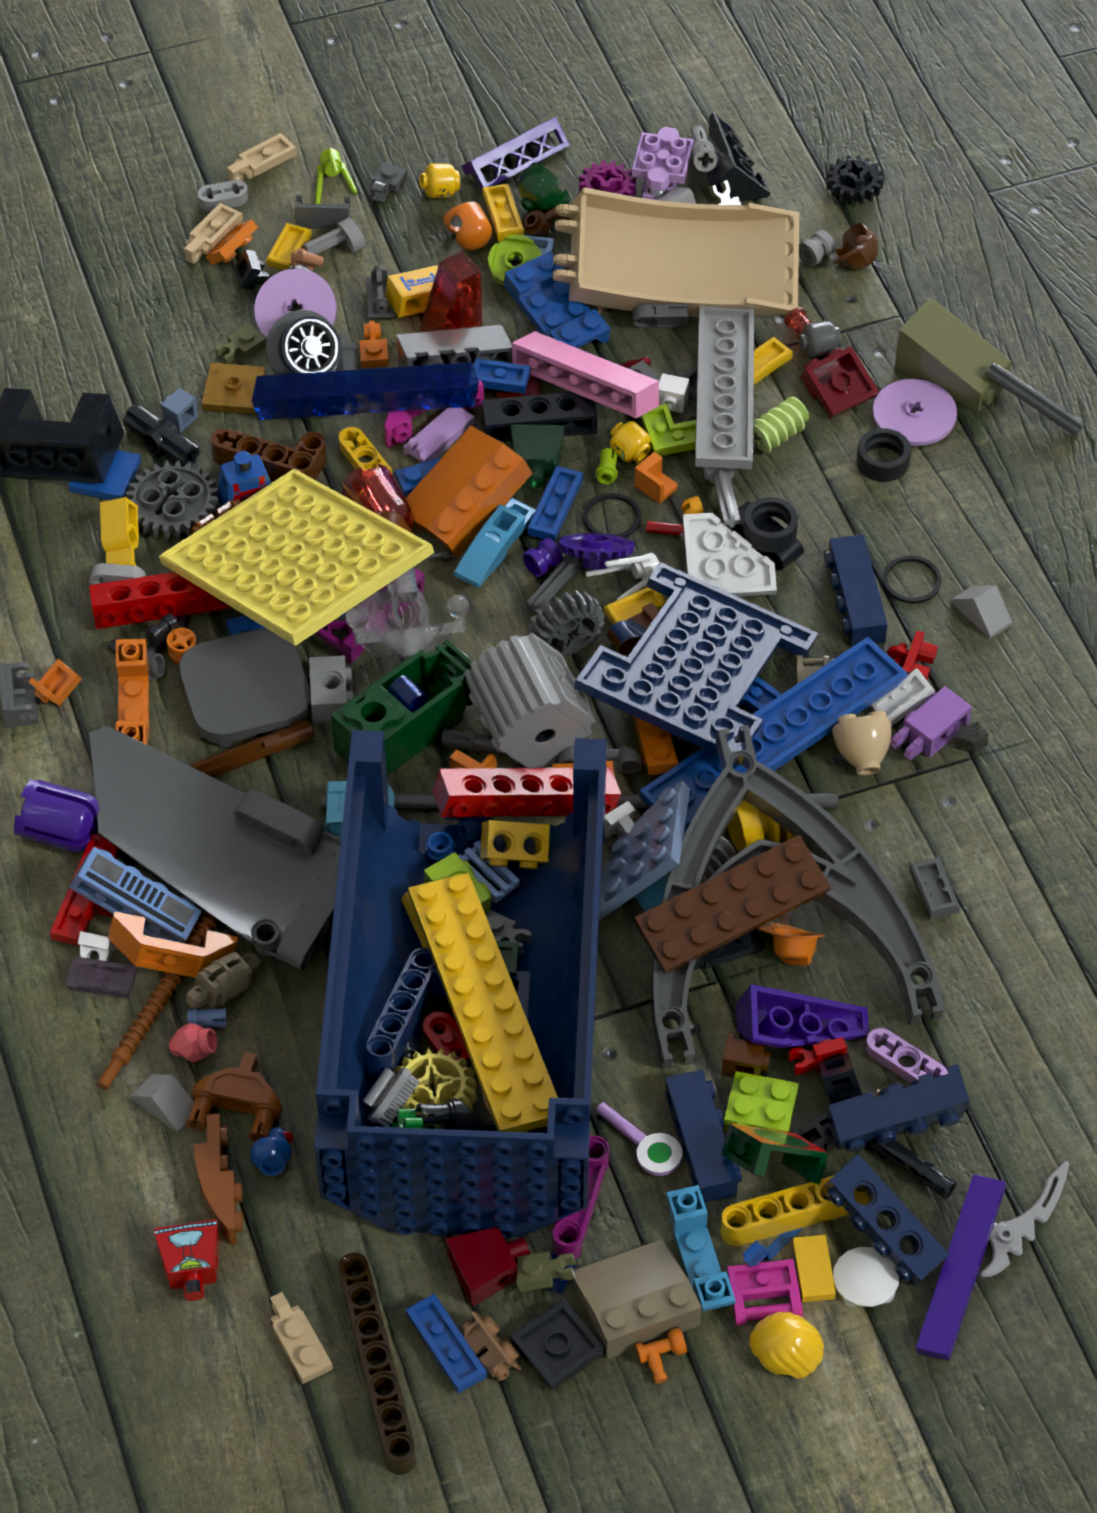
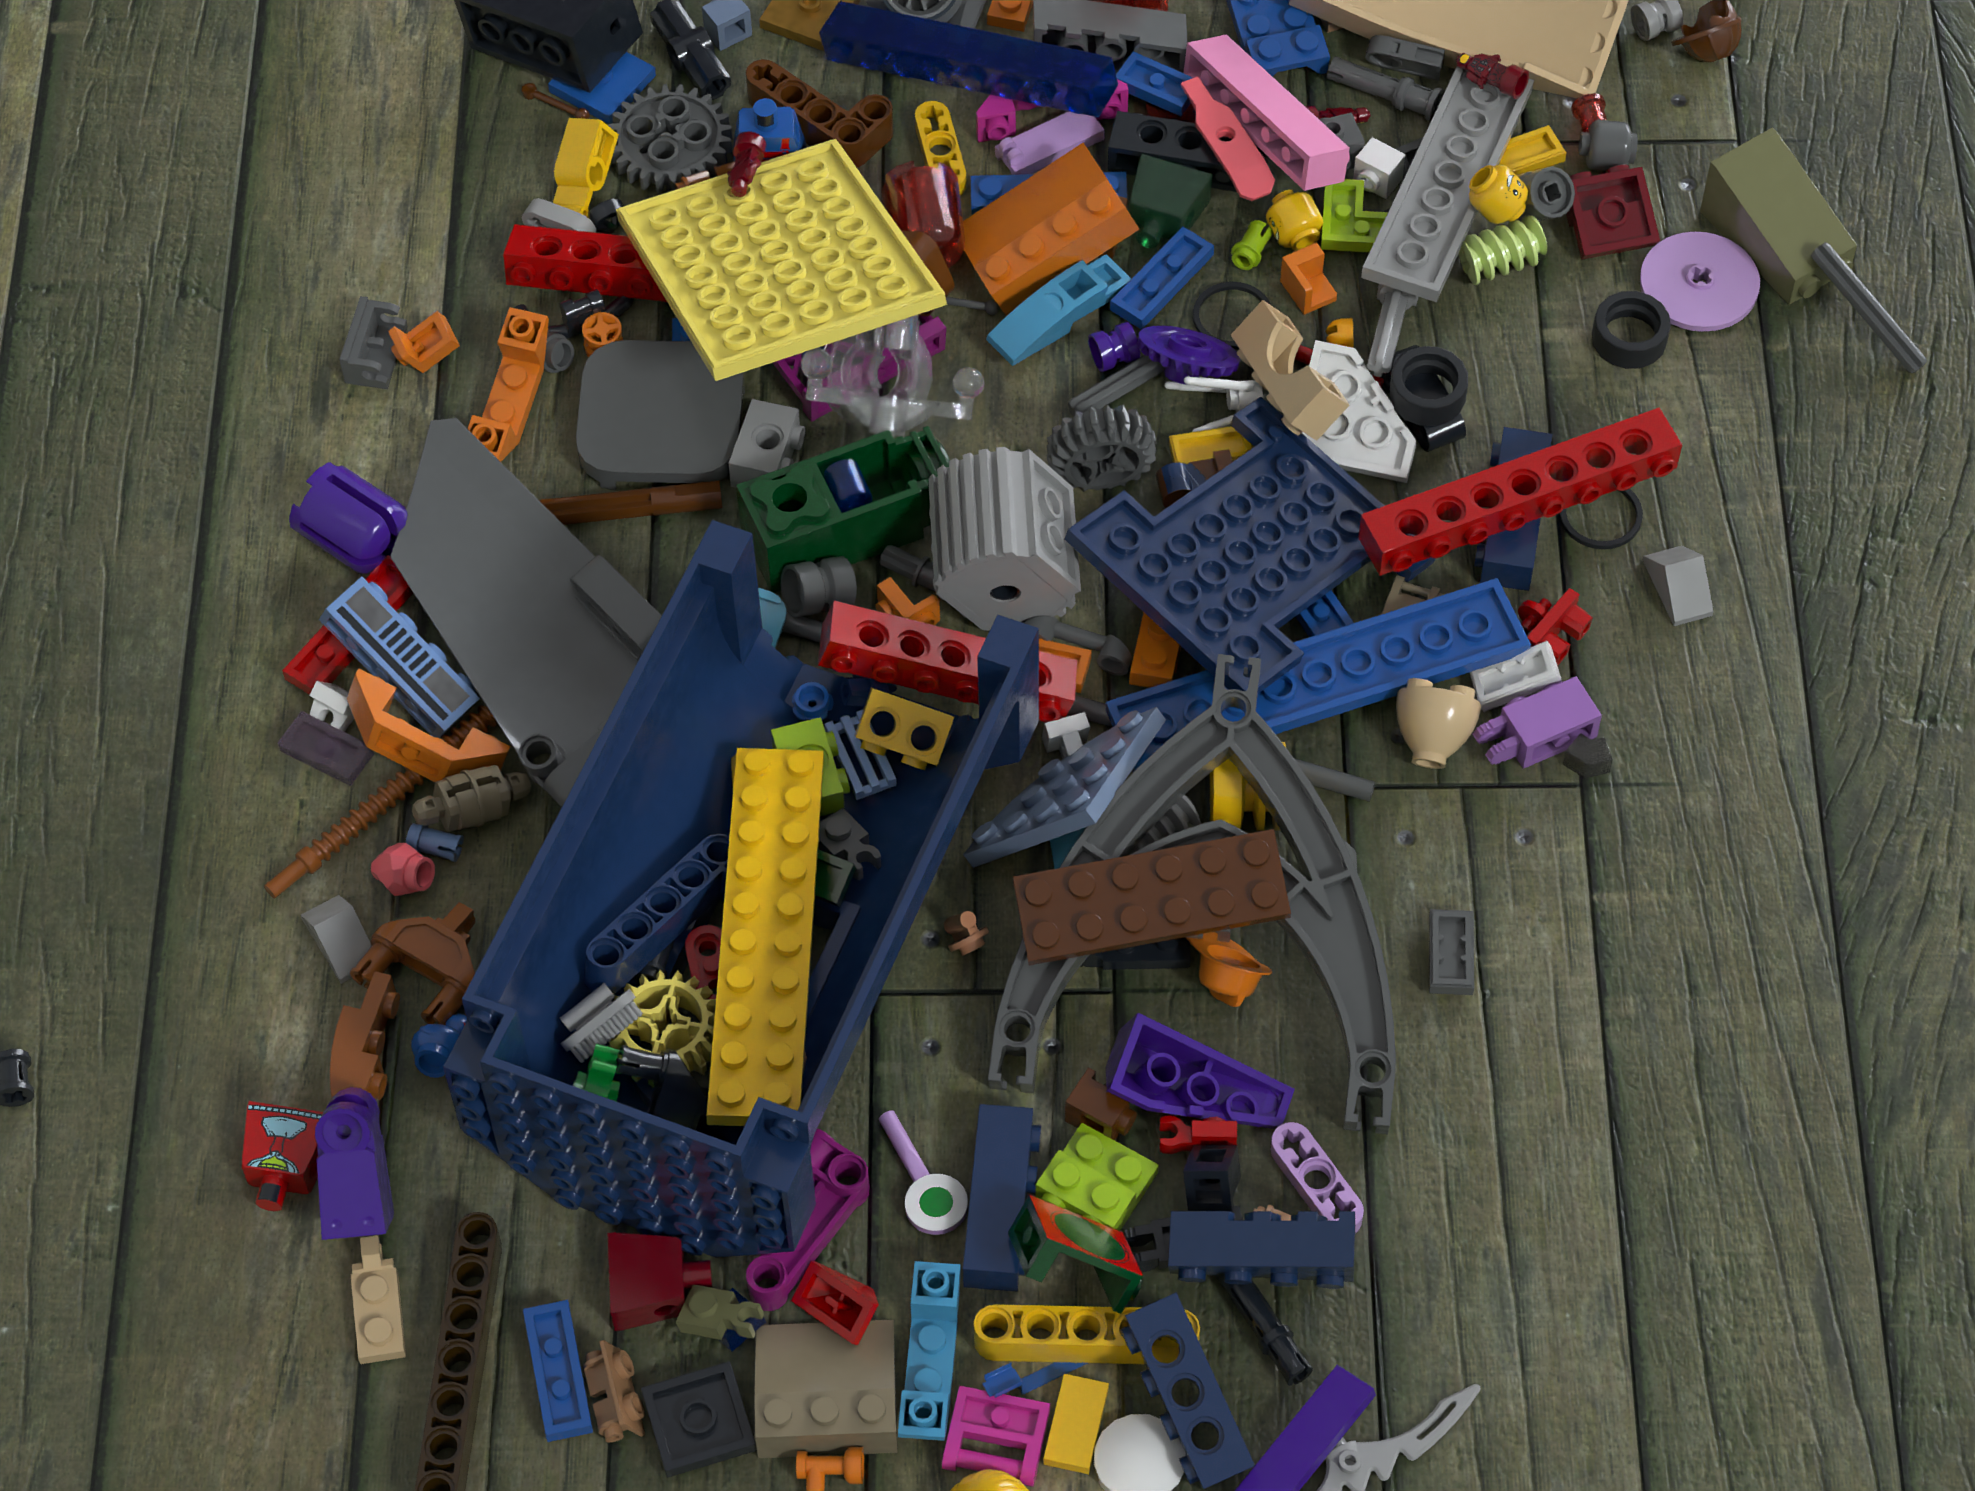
camera: 20 degrees right, 5 degrees up
none -> dark purple piece [315,1087,394,1240]
none -> reddish brown hinge [522,83,590,119]
none -> black tile [587,199,624,232]
none -> dark red piece [727,131,767,197]
none -> dark grey wheel [781,556,857,617]
none -> red slope [791,1261,879,1345]
none -> nougat plate [944,911,989,956]
none -> coral piece [1181,76,1275,201]
none -> tan arch [1231,300,1350,441]
none -> dark grey pin [1327,56,1444,122]
none -> red brick [1358,407,1682,576]
none -> dark red piece [1456,53,1529,99]
none -> yellow head [1469,165,1528,224]
none -> dark grey wheel [1516,167,1575,222]

